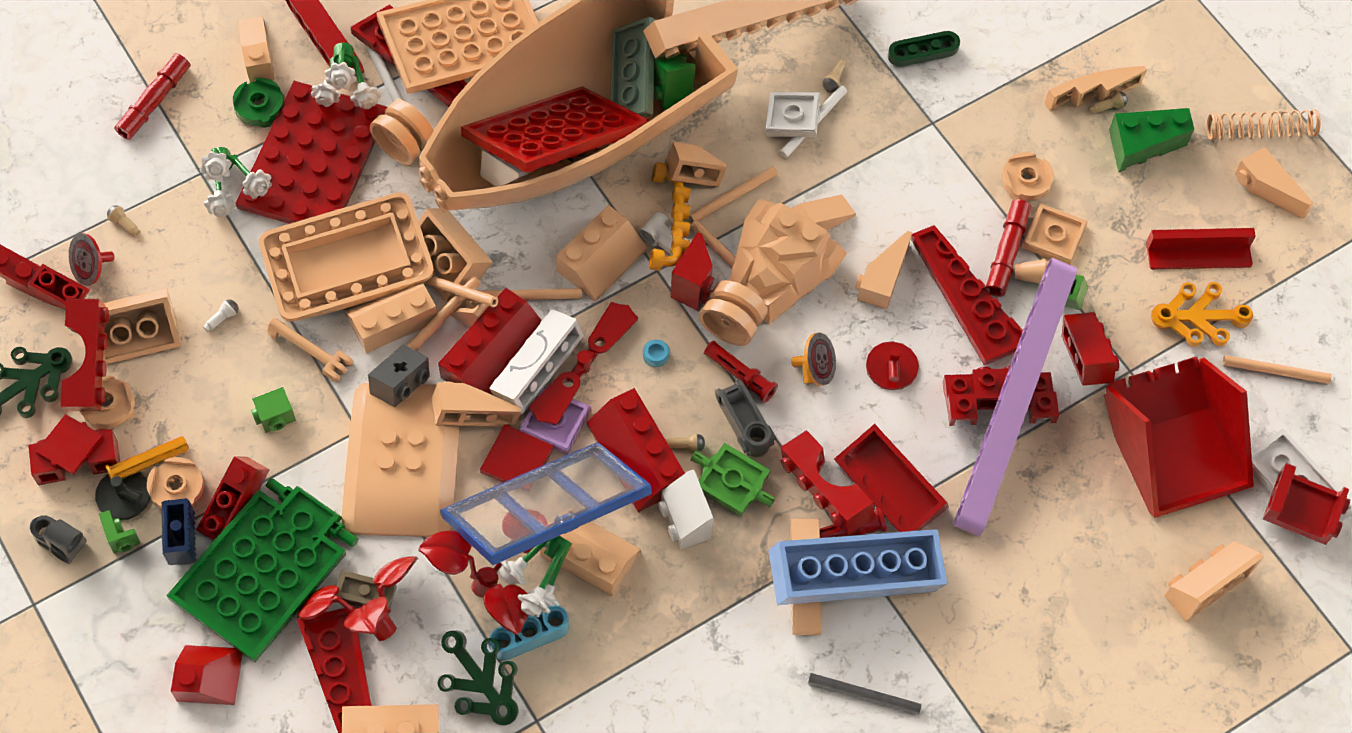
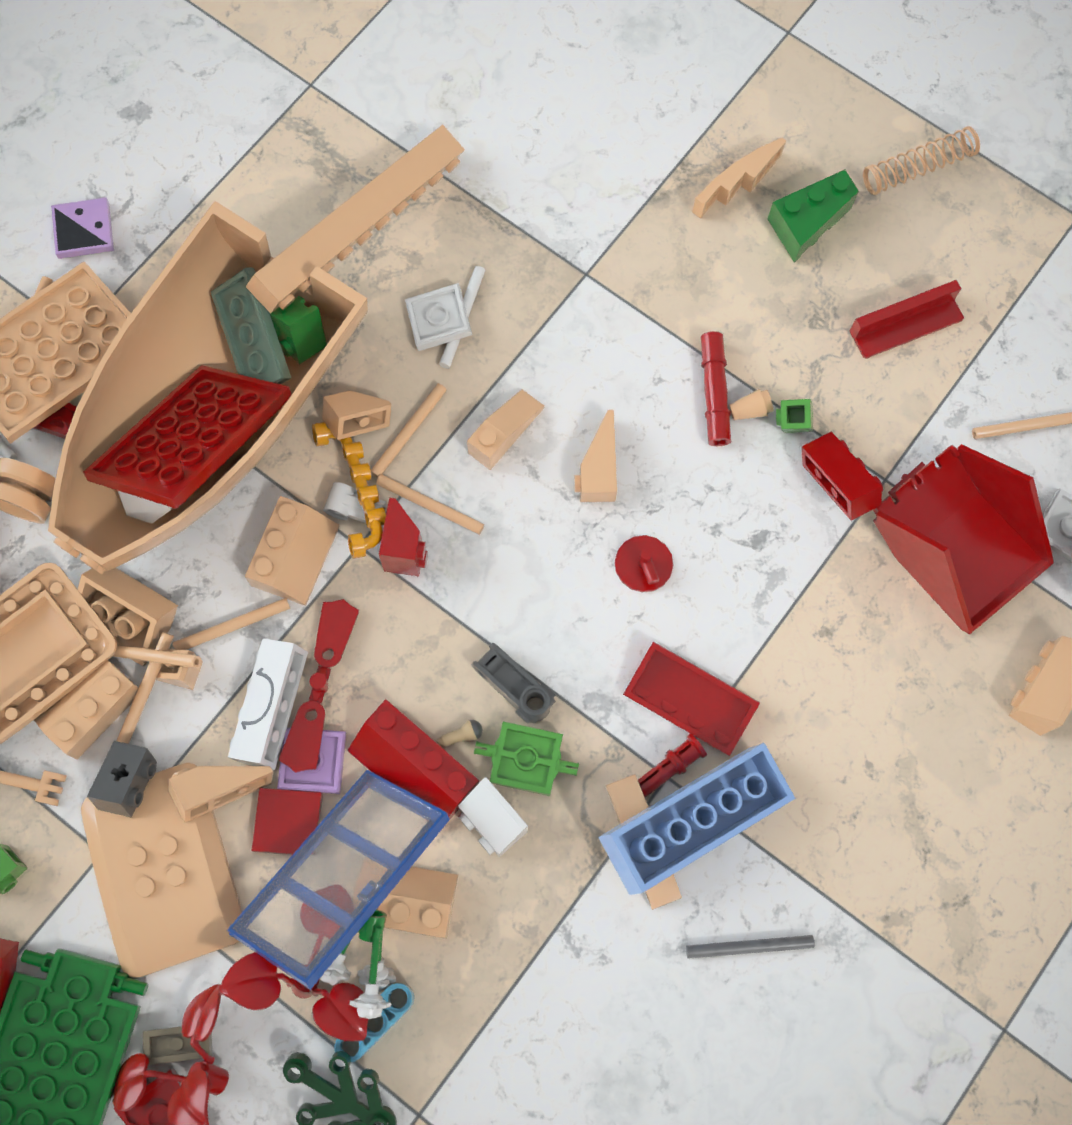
camera: 20 degrees left, 10 degrees up
red slope [438,288,542,395] -> none
medium azure tile [643,339,670,367] -> none
light nougat wheel [699,280,768,346] -> none
red pin [704,341,778,403] -> none
light nougat wedge [729,199,847,324] -> none
red arch [780,430,875,535] -> none
shield [791,332,836,386] -> none
piece [823,60,847,92] -> none
dark green plate [888,31,960,67] -> none
red wing [911,225,1023,365] -> none
red bracket [943,366,1059,426] -> none
lavender beam [953,258,1077,537] -> none
light nougat plate [1001,152,1054,201] -> none
light nougat tile [1021,203,1088,265] -> none
tan piece [1090,91,1128,113] -> none
light orange plant [1151,282,1253,347] -> none
light nougat slope [1235,147,1314,218] -> none

